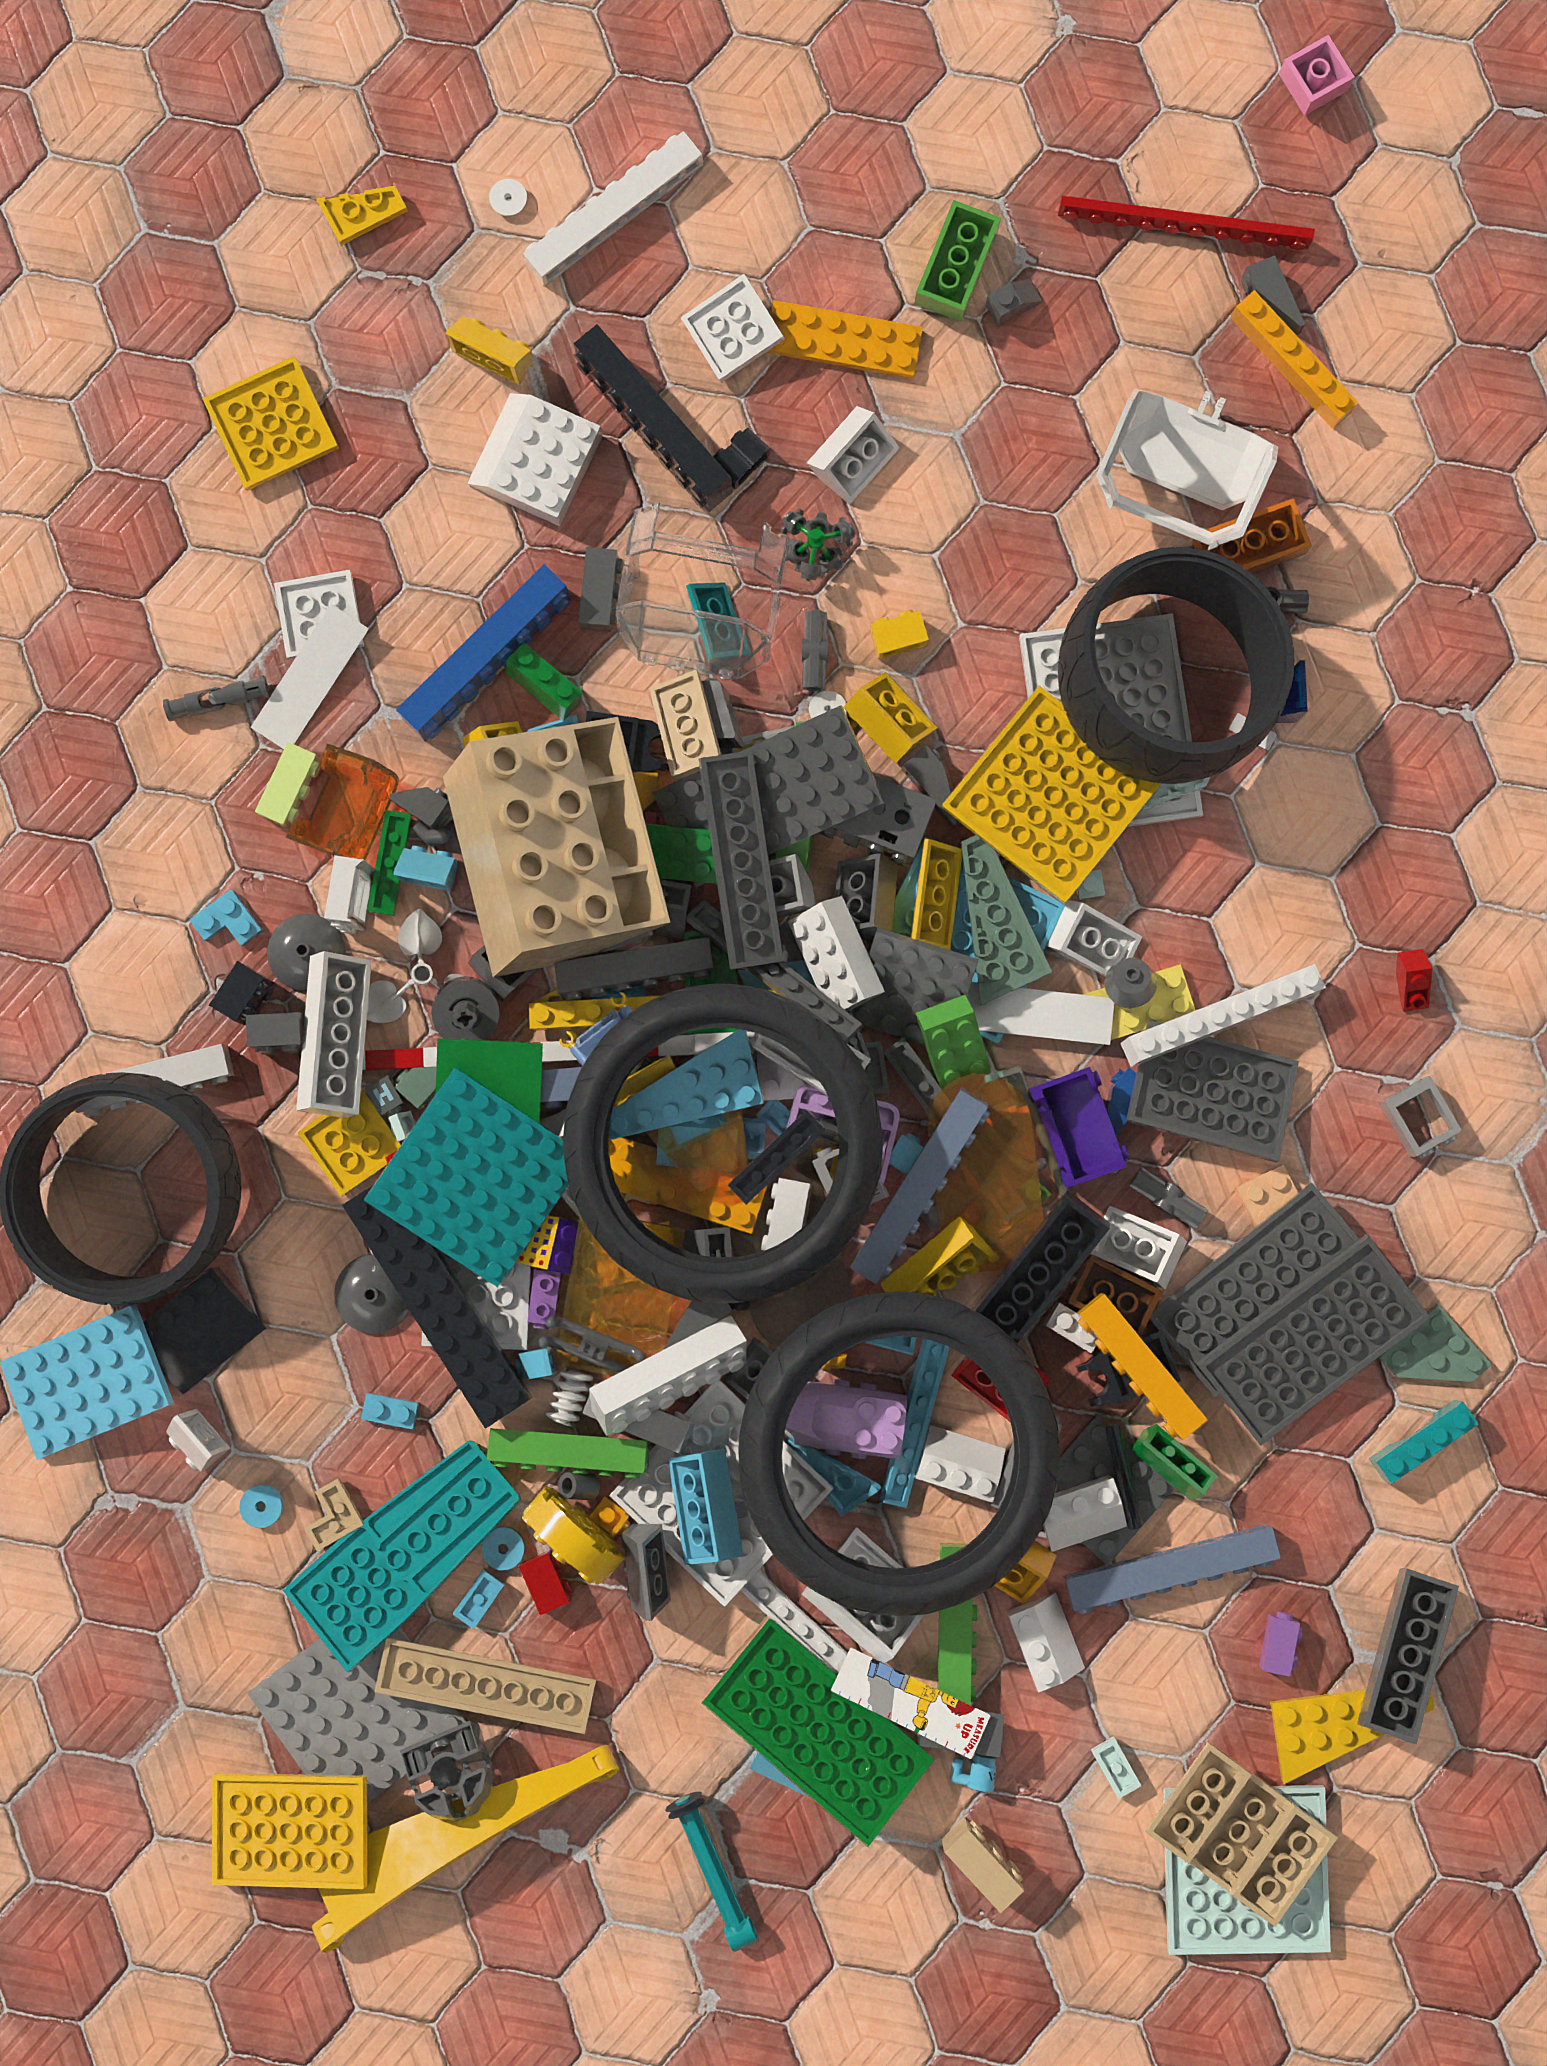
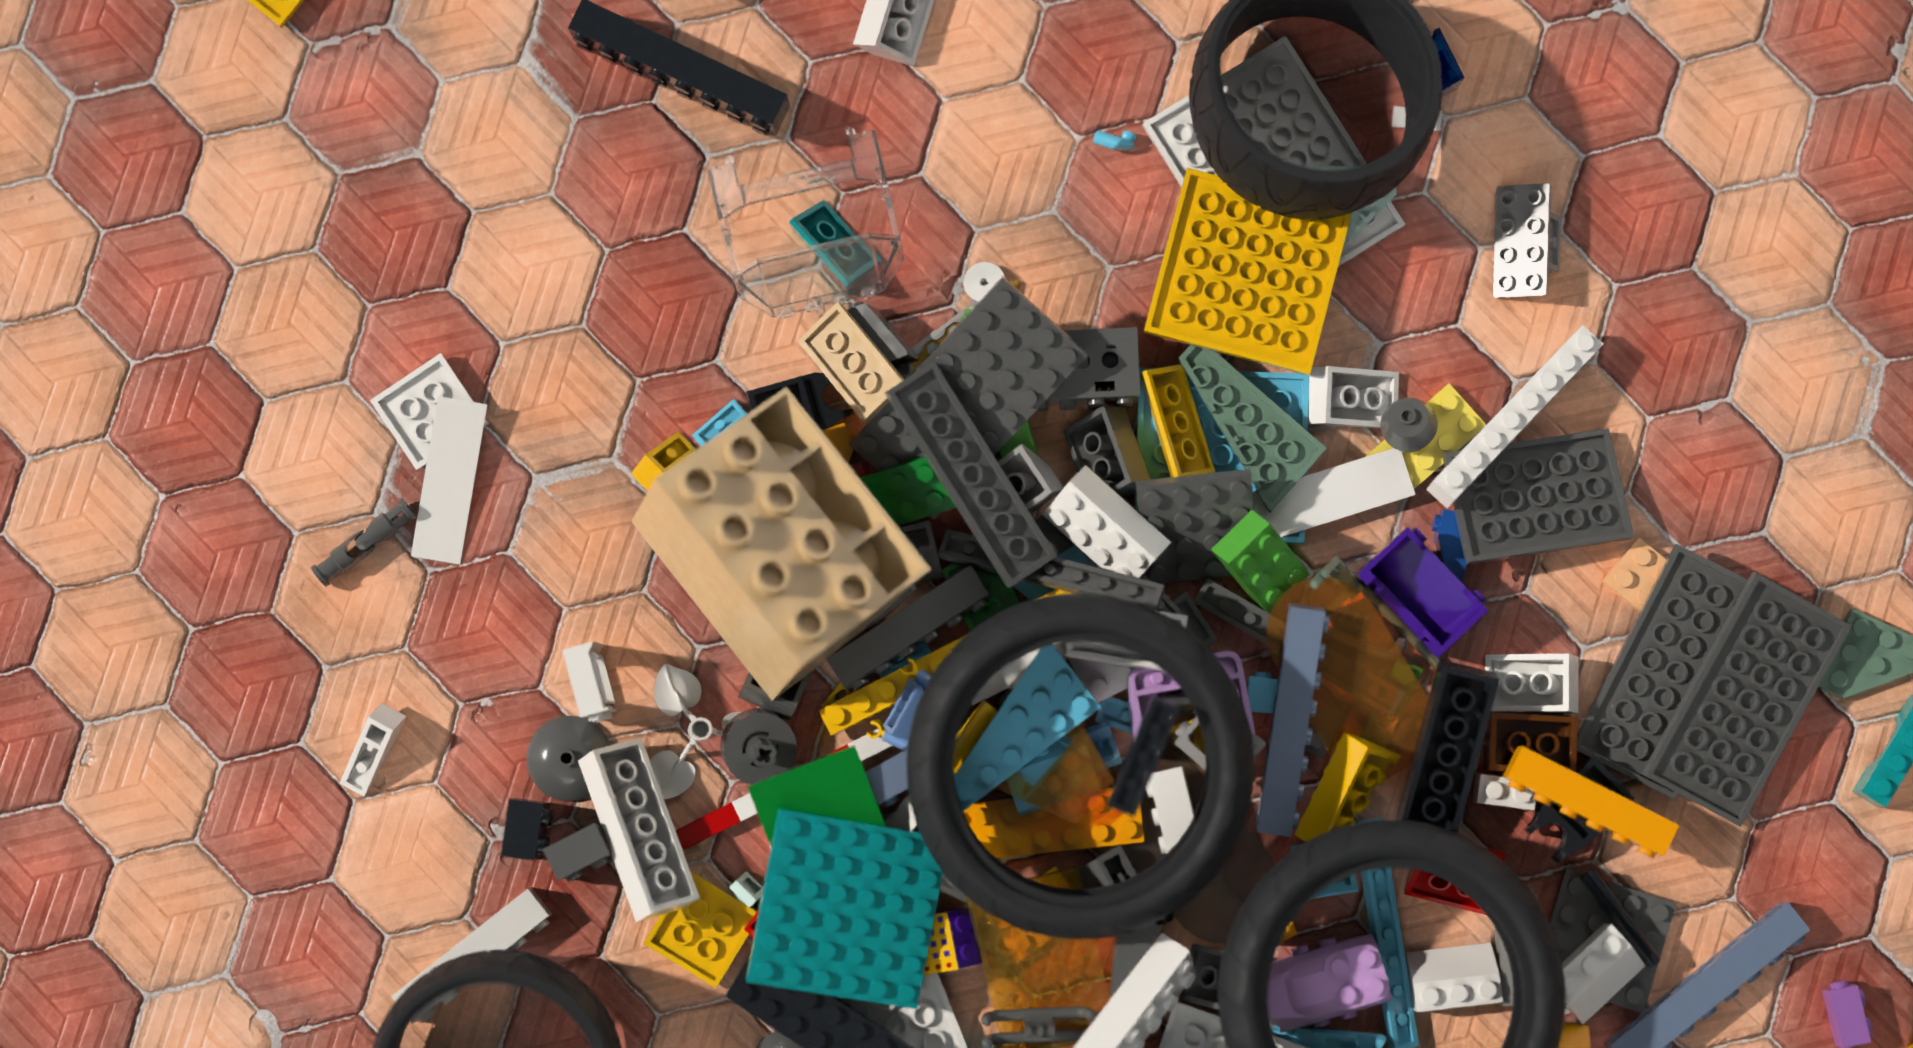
camera: 25 degrees left, 0 degrees up
medium azure plate [189,889,263,946] -> none
yellow plate [202,356,339,491] -> none
yellowish green brick [255,742,321,828] -> none
clear orange windscreen [286,743,399,860] -> none
dark grey brick [365,1076,407,1117] -> none
green plate [367,810,412,916] -> none
dark grey slope [388,787,451,829] -> none
medium azure slope [393,846,458,892] -> none
sand green slope [395,1067,436,1110] -> none
blue brick [396,564,571,742] -> none
dark grey arm [412,821,452,846] -> none
yellow slope [445,316,534,385] -> none
white slope [467,393,603,526] -> none
green brick [505,643,583,721] -> none
medium lavender brick [527,1269,563,1329] -> none
dark grey brick [578,547,623,632] -> none
black brick [713,428,770,489] -> none
dark grey plant [781,509,855,581] -> none
dark grey piece [802,610,828,691] -> none
yellow slope [843,672,938,764] -> none
yellow brick [870,610,929,660] -> none
dark grey slope [902,745,958,828] -> none
light aqua plate [1077,870,1105,900] -> none
dark grey piece [1129,1167,1208,1229] -> none
green brick [1130,1424,1218,1501] -> none
light grey window [1379,1076,1462,1159] -> none
red slope [1396,949,1433,1012] -> none
none -> white slope [340,703,406,797]
none -> medium azure arm [1093,130,1137,150]
none -> light grey bracket [1493,183,1561,298]

